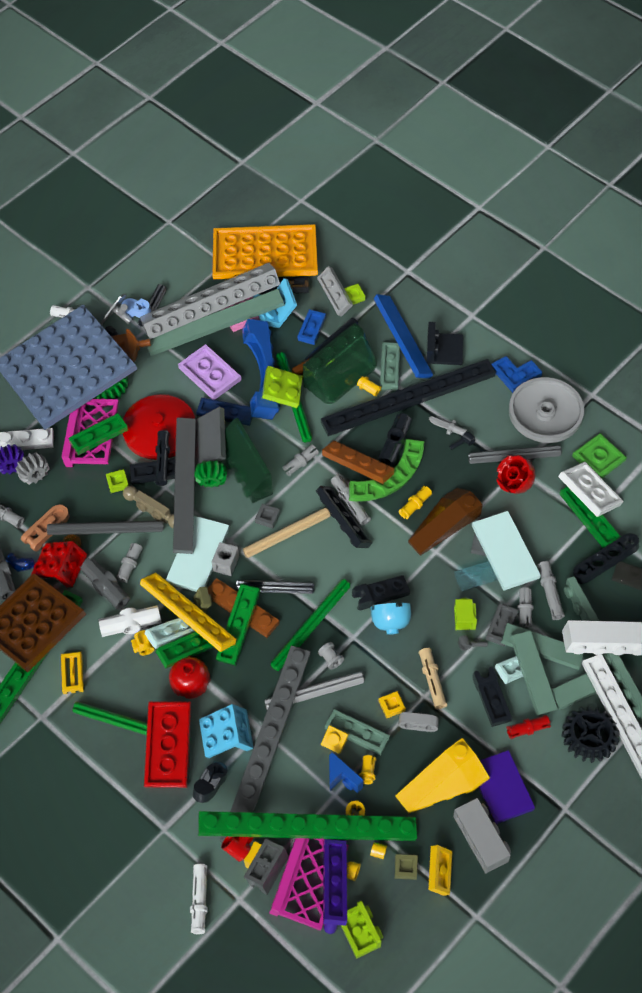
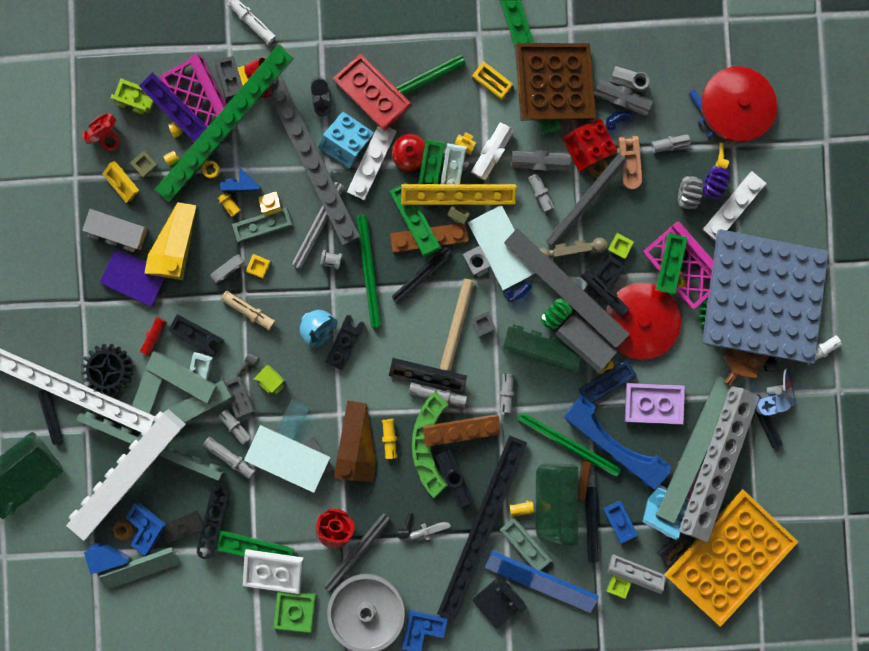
camera: 135 degrees right, 30 degrees up
lime plate [262,366,302,408] -> none
none -> red tile [82,113,120,151]
none -> white plate [347,126,397,201]
none -> clear blue arm [504,282,532,302]

